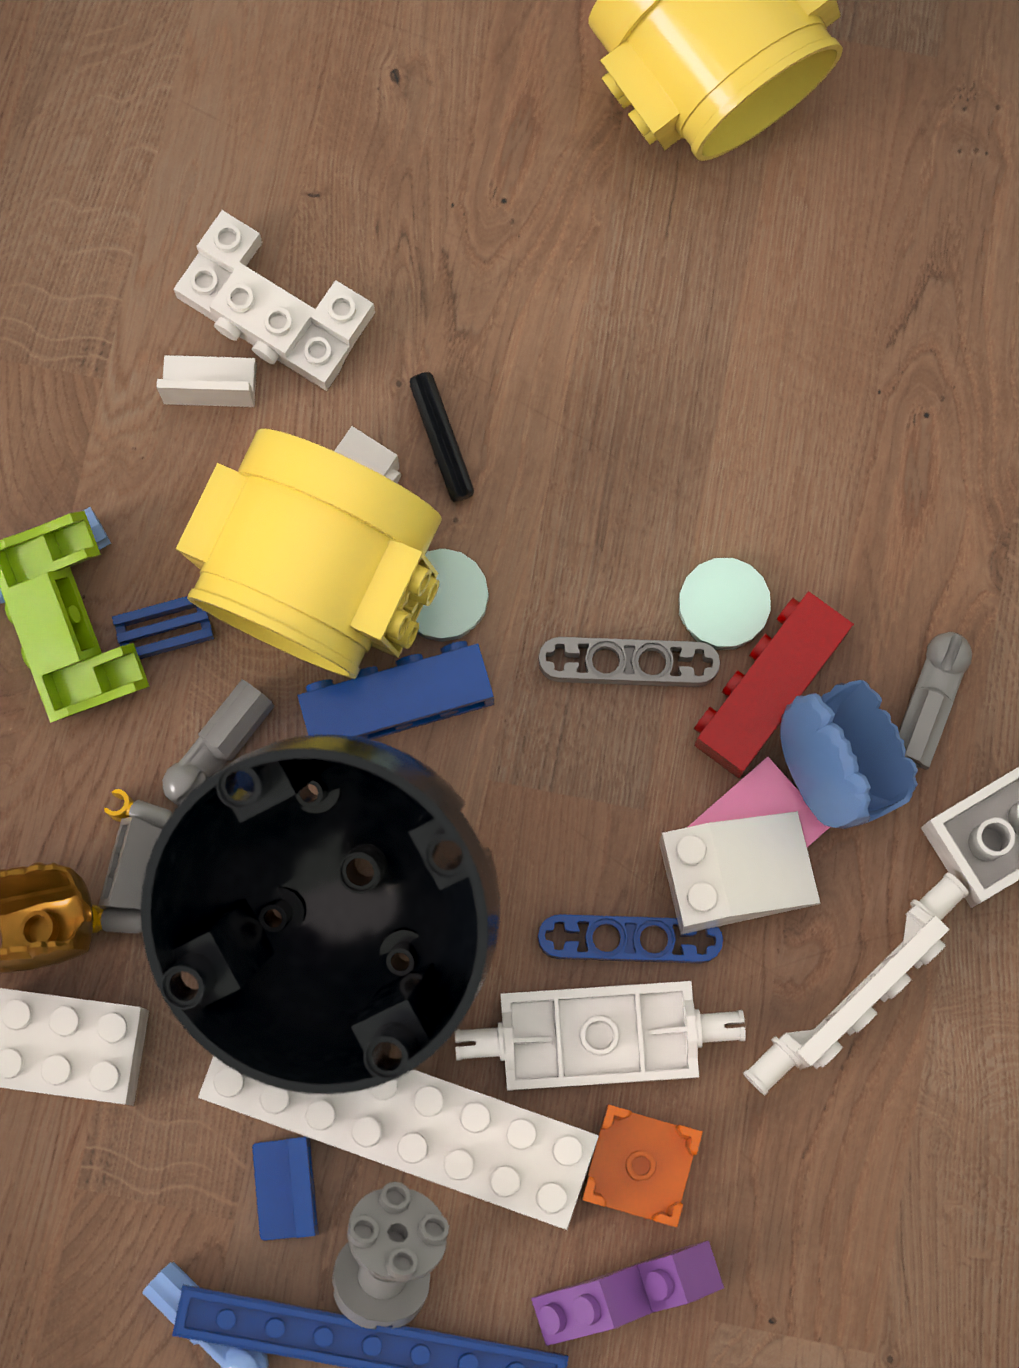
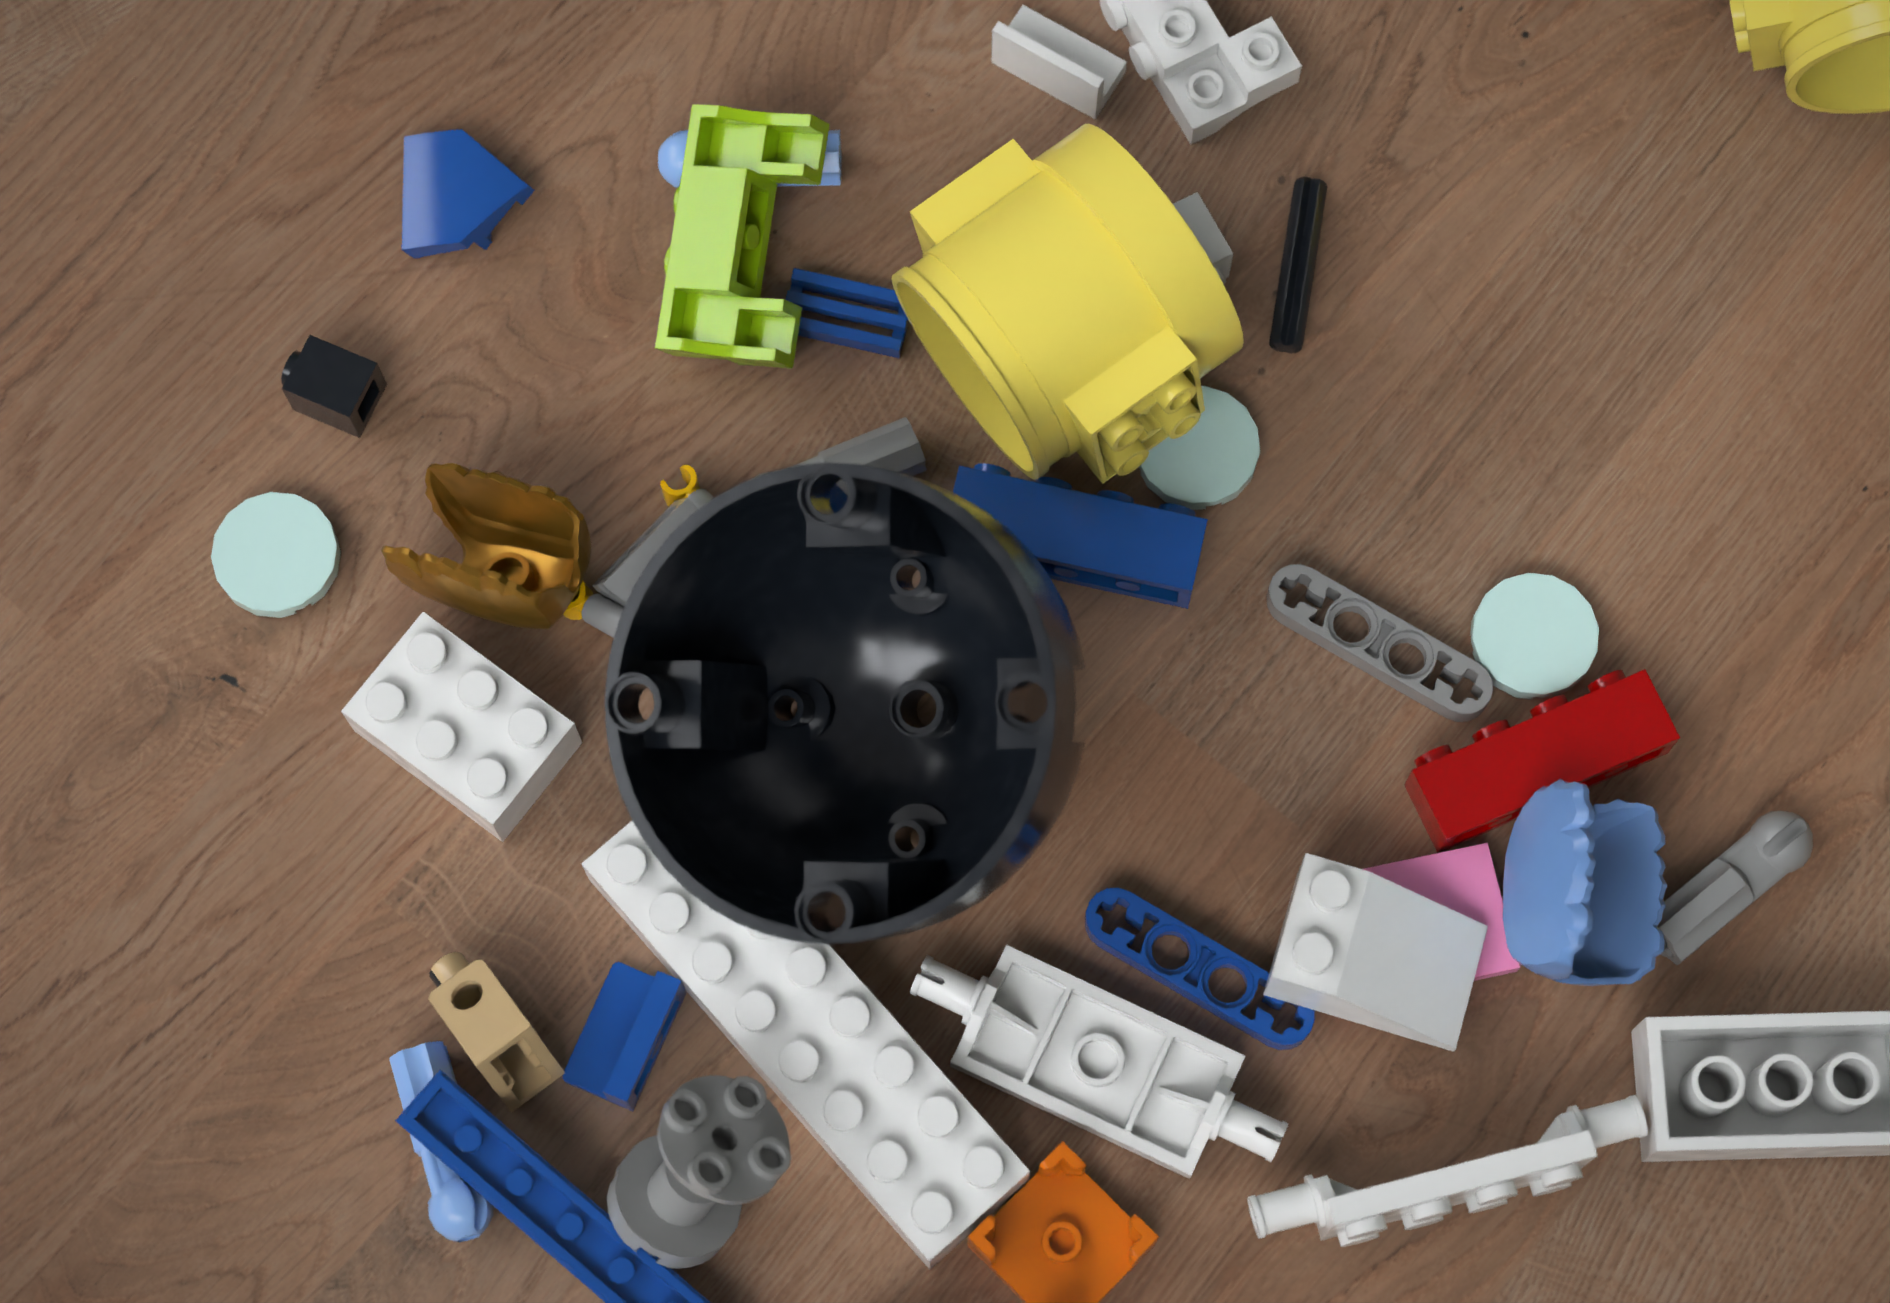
camera: 30 degrees right, 5 degrees down
none -> tan torso [428,952,565,1113]

